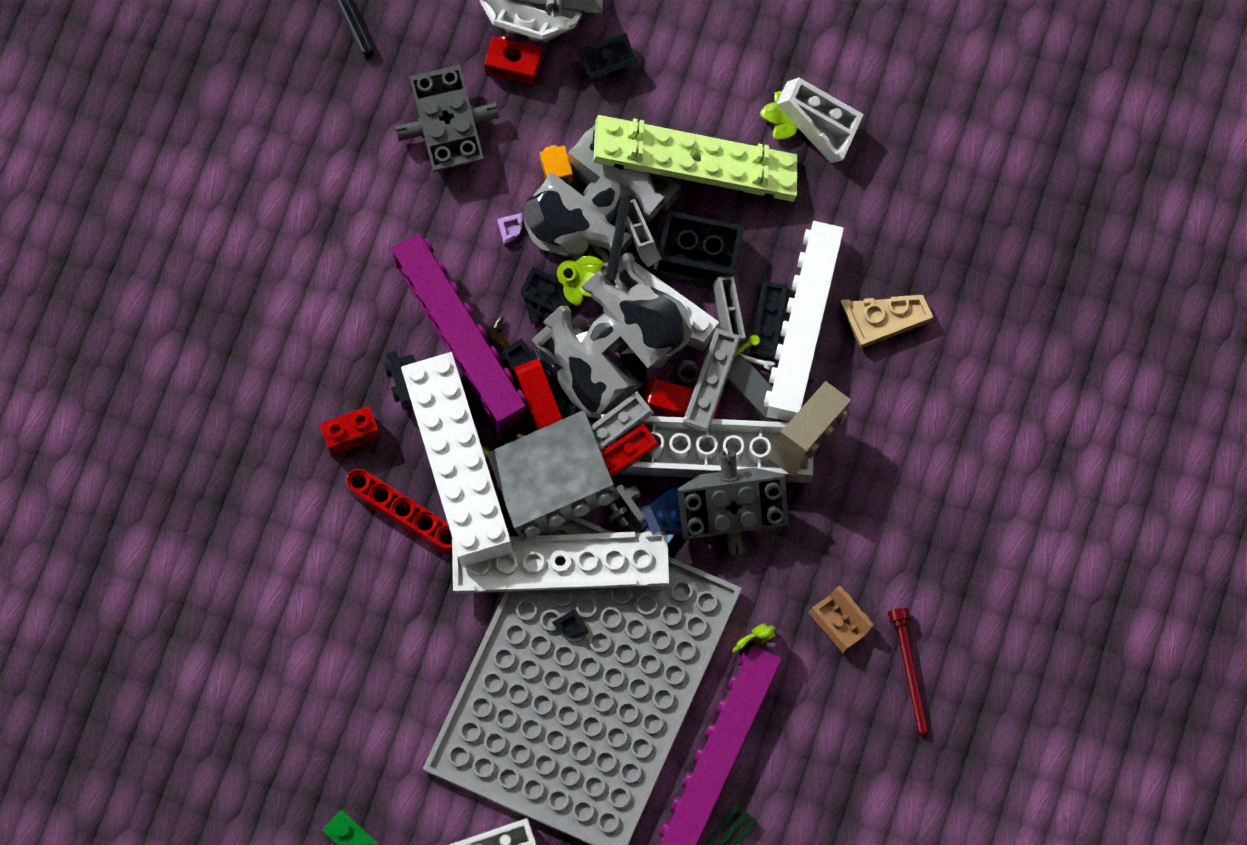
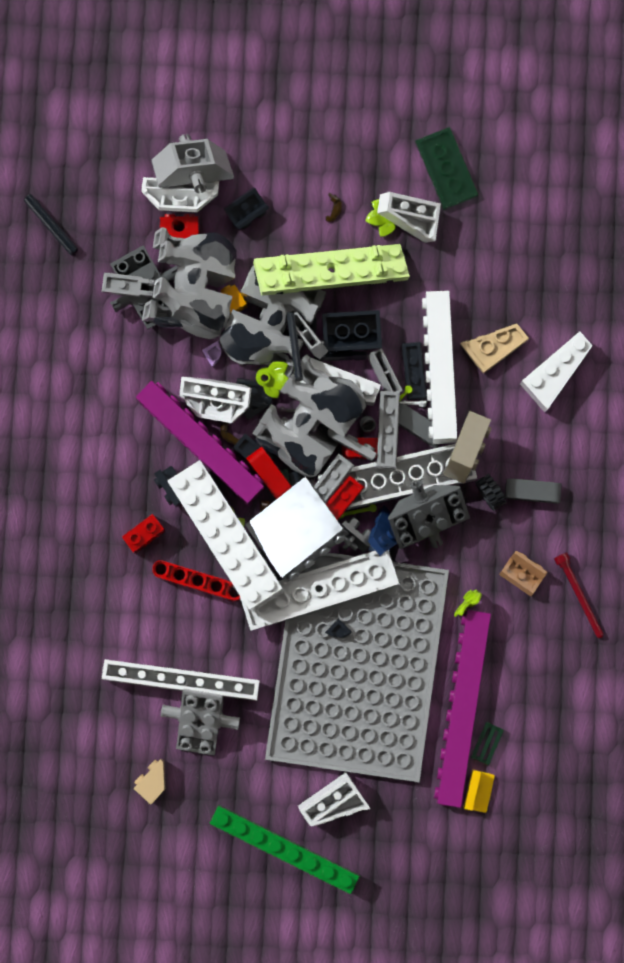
camera: 15 degrees left, 10 degrees up
none -> light grey hinge [102,273,156,298]
none -> white brick [102,660,260,701]
none -> tan slope [134,759,166,804]
none -> light grey animal [142,227,237,339]
none -> light grey slope [161,689,240,755]
none -> white wedge [179,377,251,423]
none -> dark brown piece [325,193,342,222]
none -> light grey hinge [327,428,377,461]
none -> lime hinge [340,504,377,519]
none -> clear green tile [415,127,479,210]
none -> black tyre [475,474,507,511]
none -> dark grey beam [505,479,562,503]
none -> white wedge [520,332,592,412]

